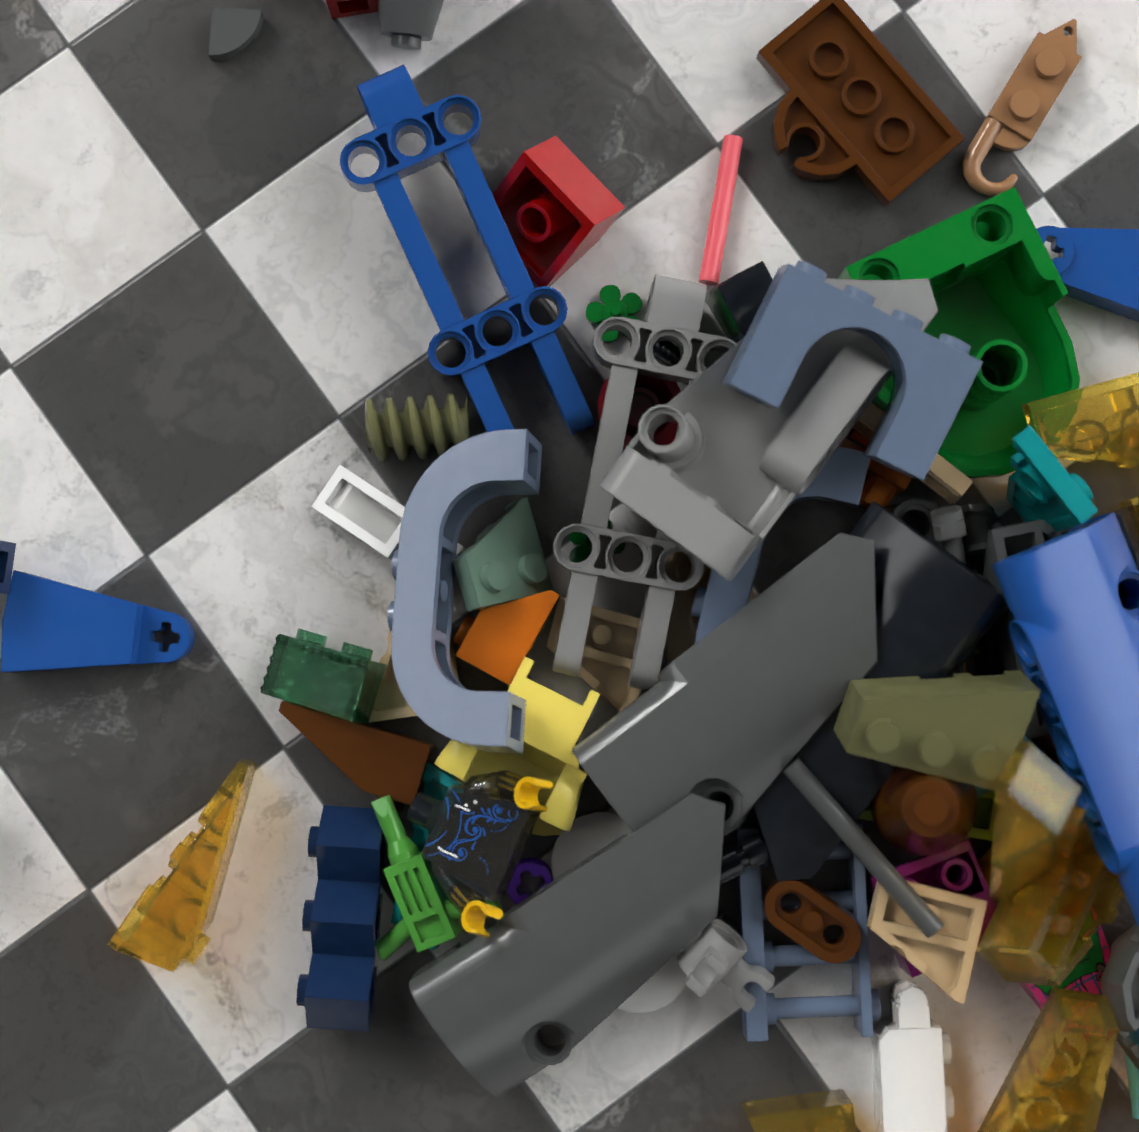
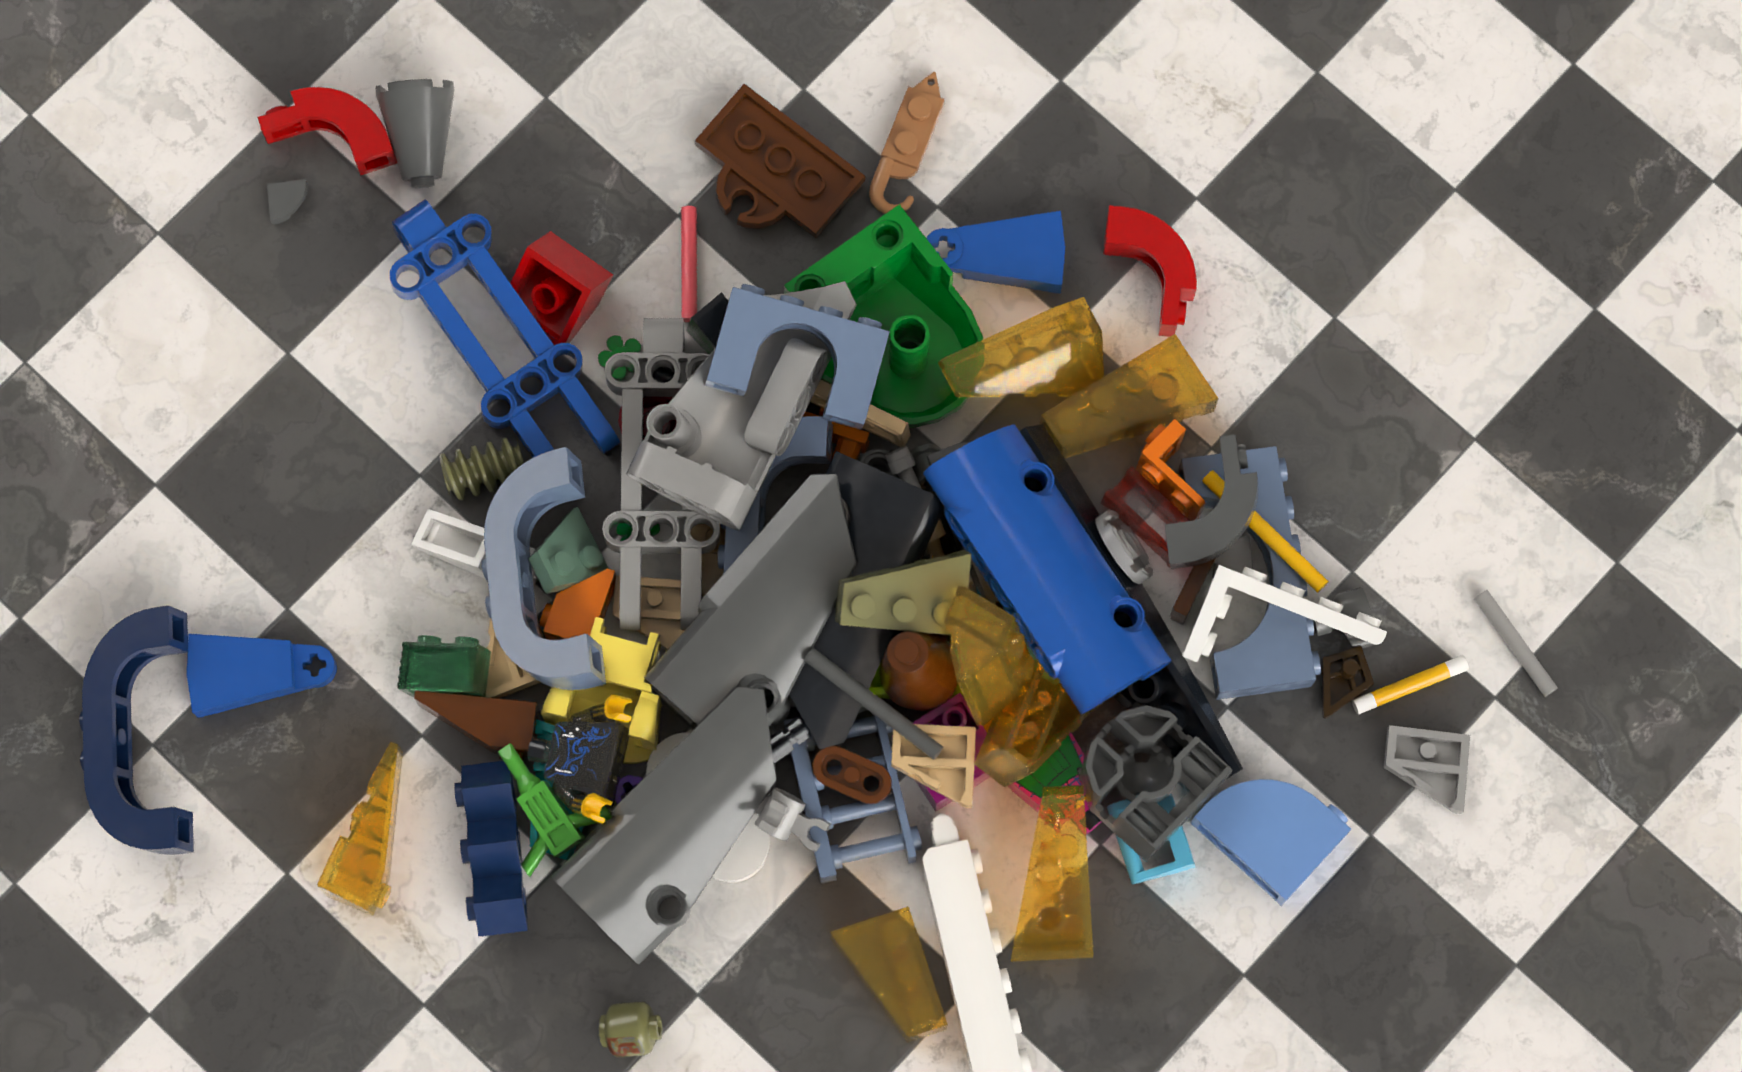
camera: 10 degrees left, 10 degrees down
teal wing [1006,425,1098,532] -> none

